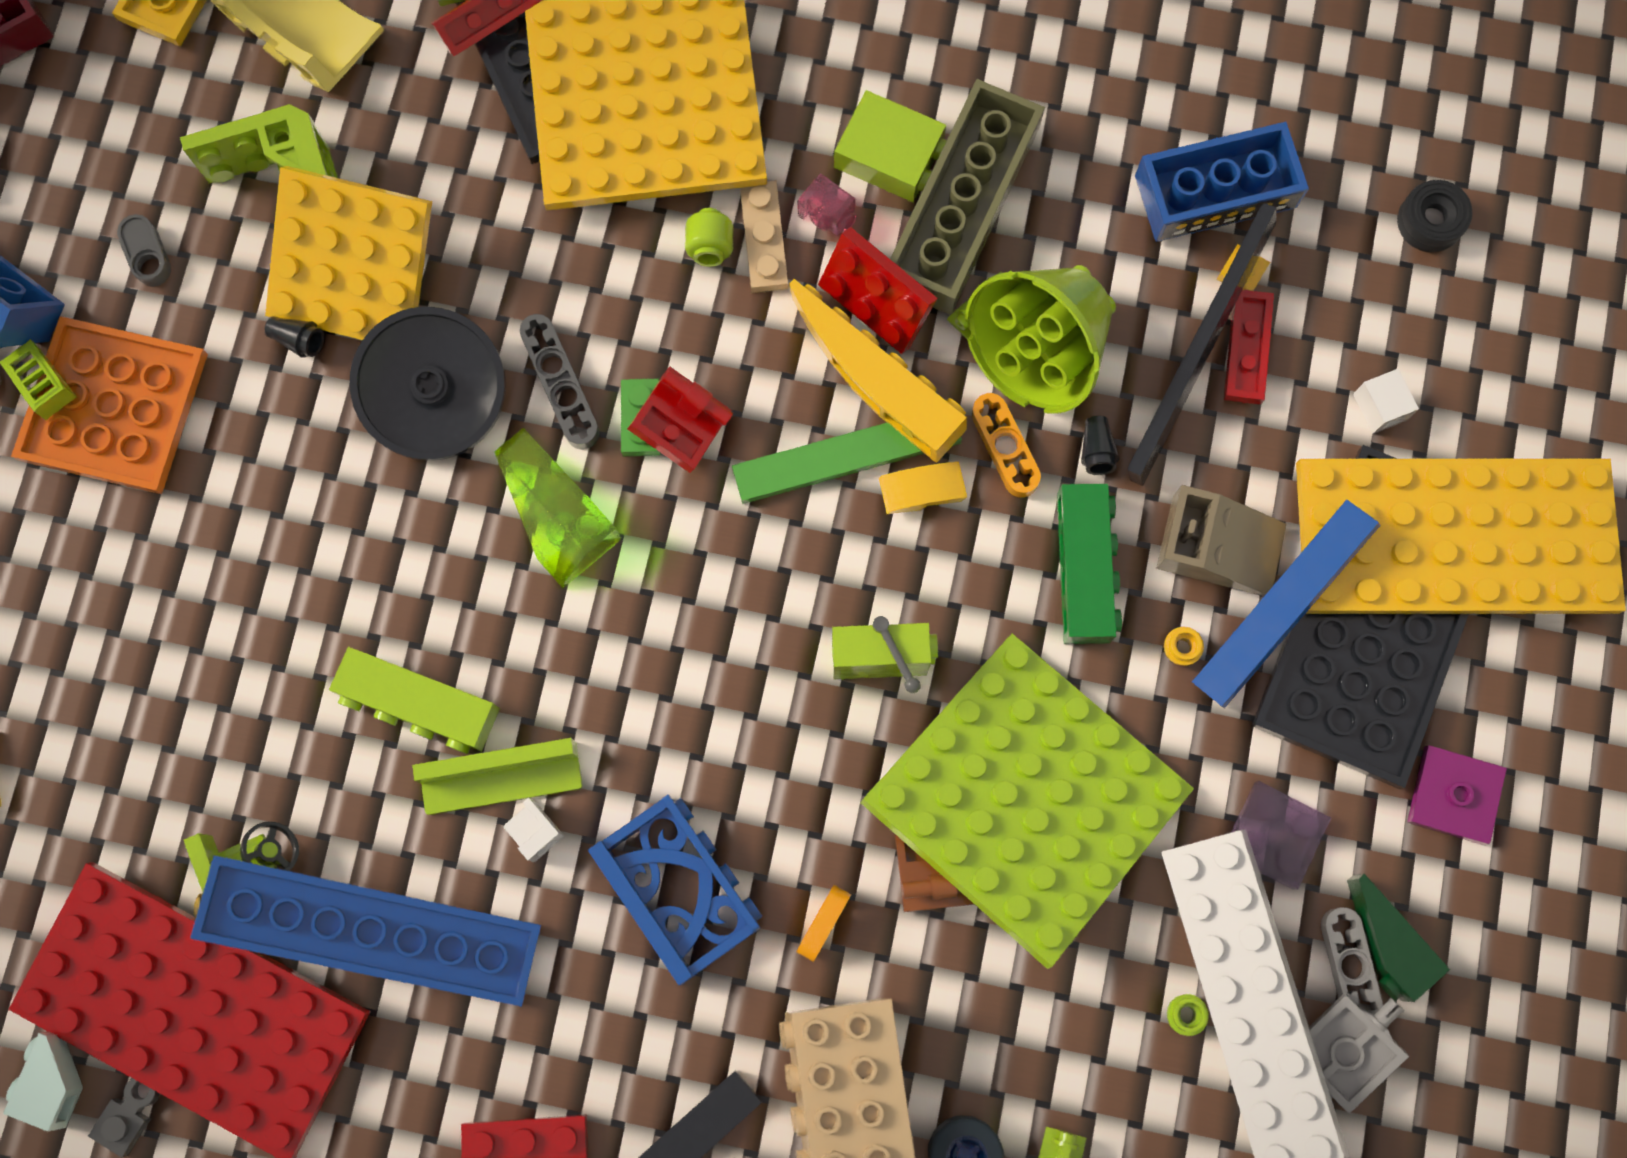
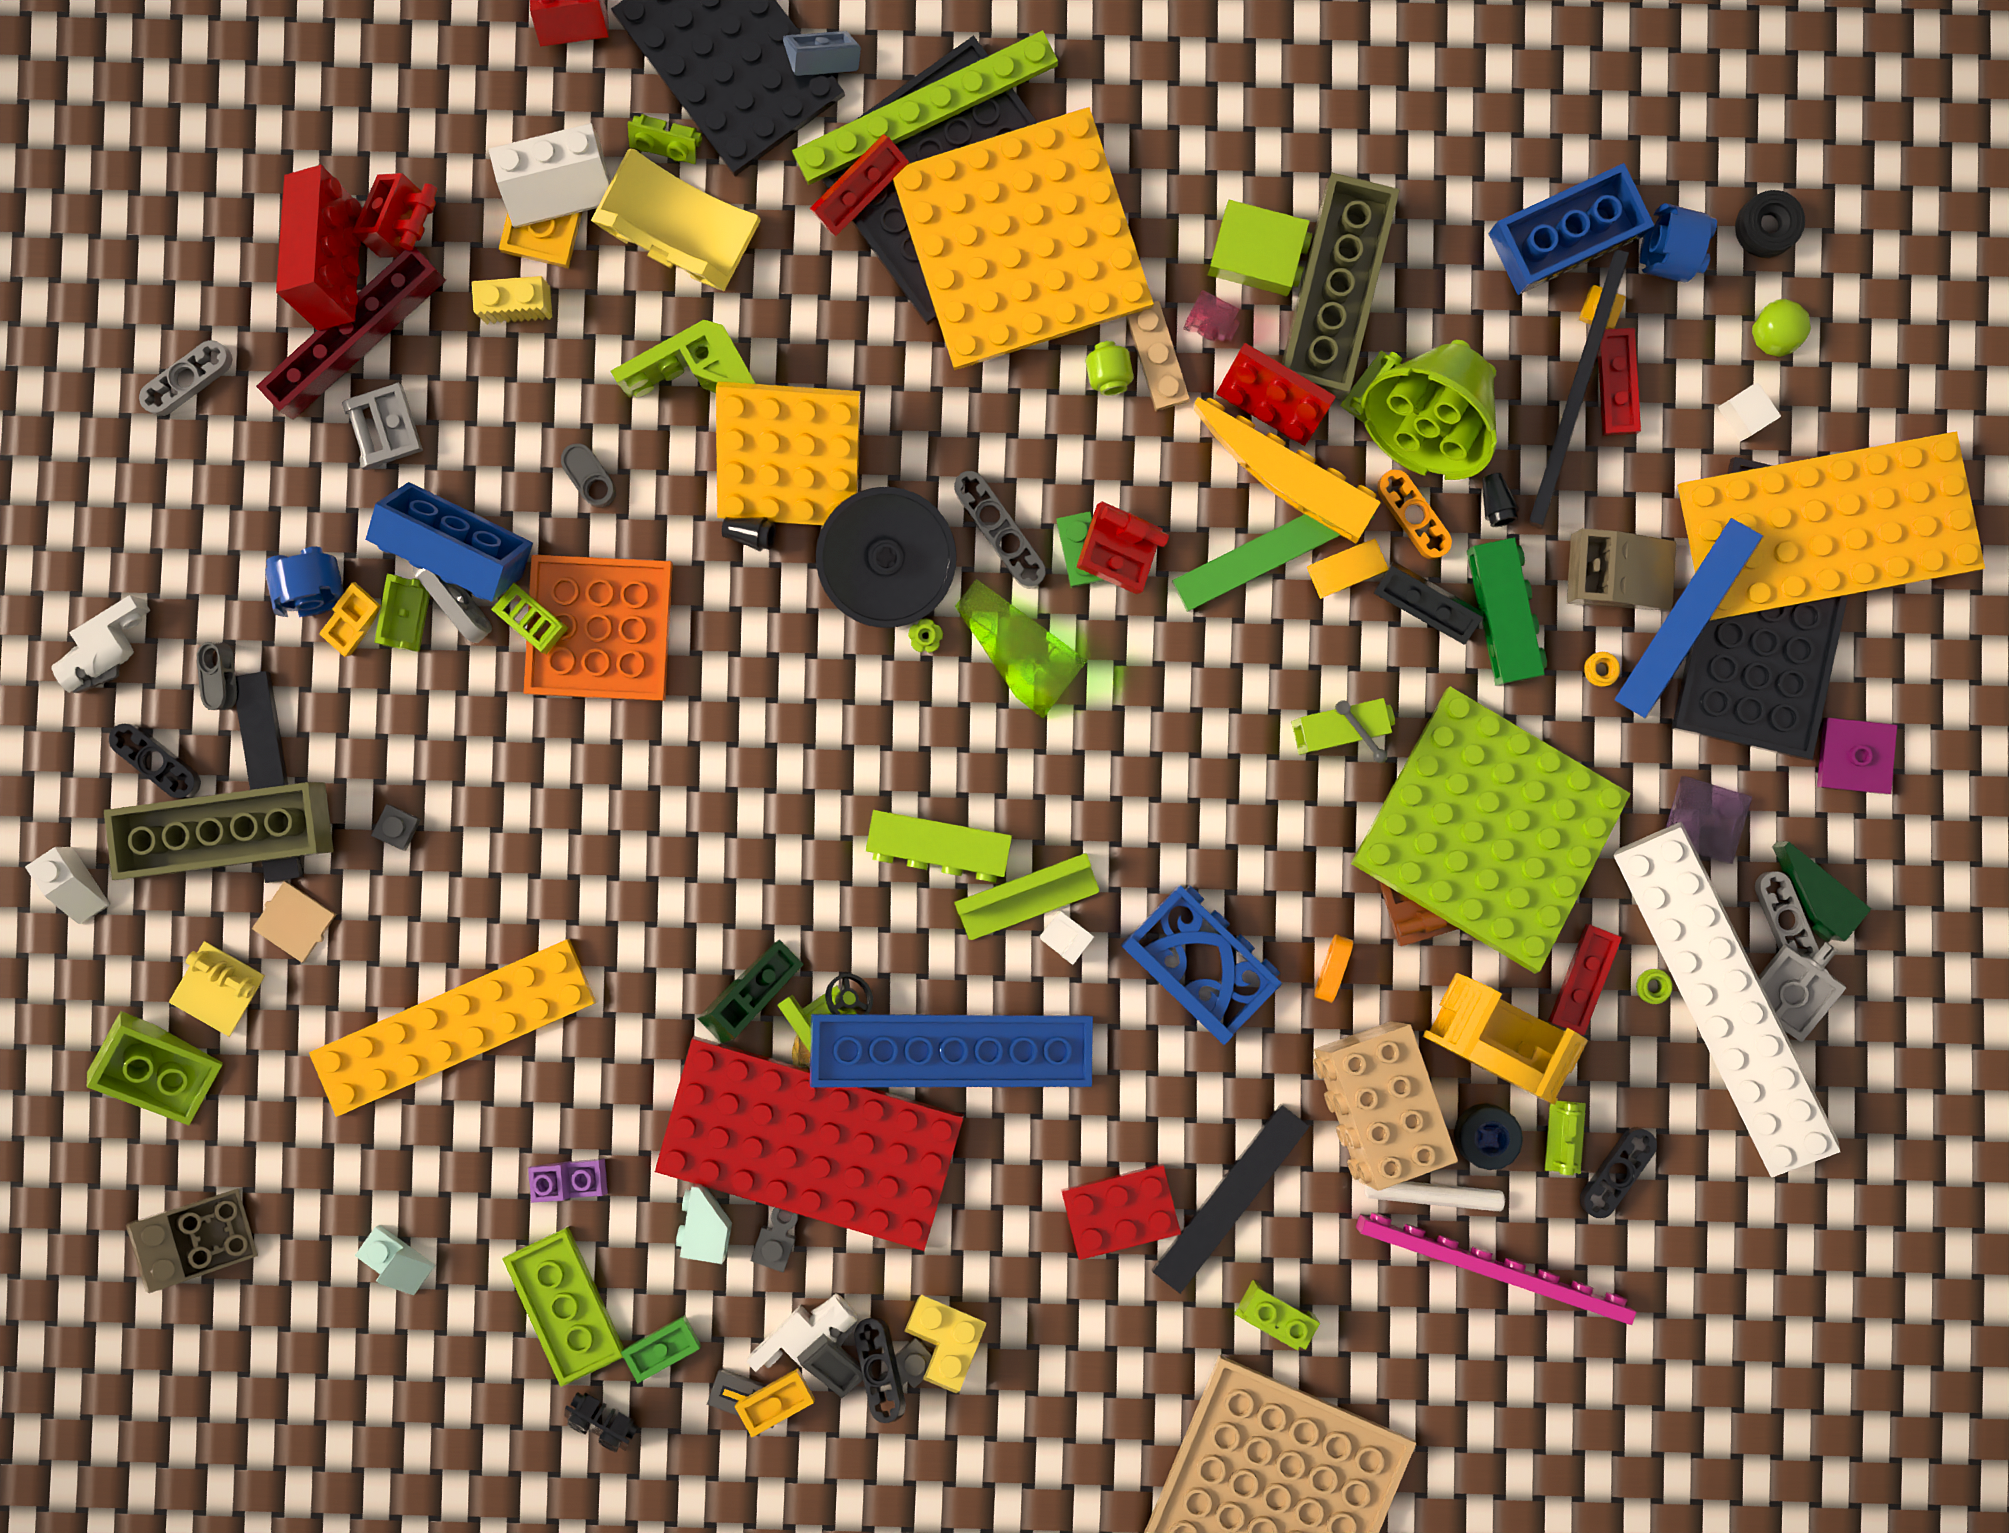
camera: 10 degrees left, 10 degrees up
none -> light yellow brick [472,276,552,325]
none -> dark green slope [697,939,804,1043]
none -> lime plate [908,619,943,653]
none -> black plate [1374,561,1484,645]
none -> yellow piece [1423,973,1588,1105]
none -> red plate [1548,924,1622,1036]
none -> blue brick [1639,203,1717,283]
none -> lime hair [1752,299,1811,357]

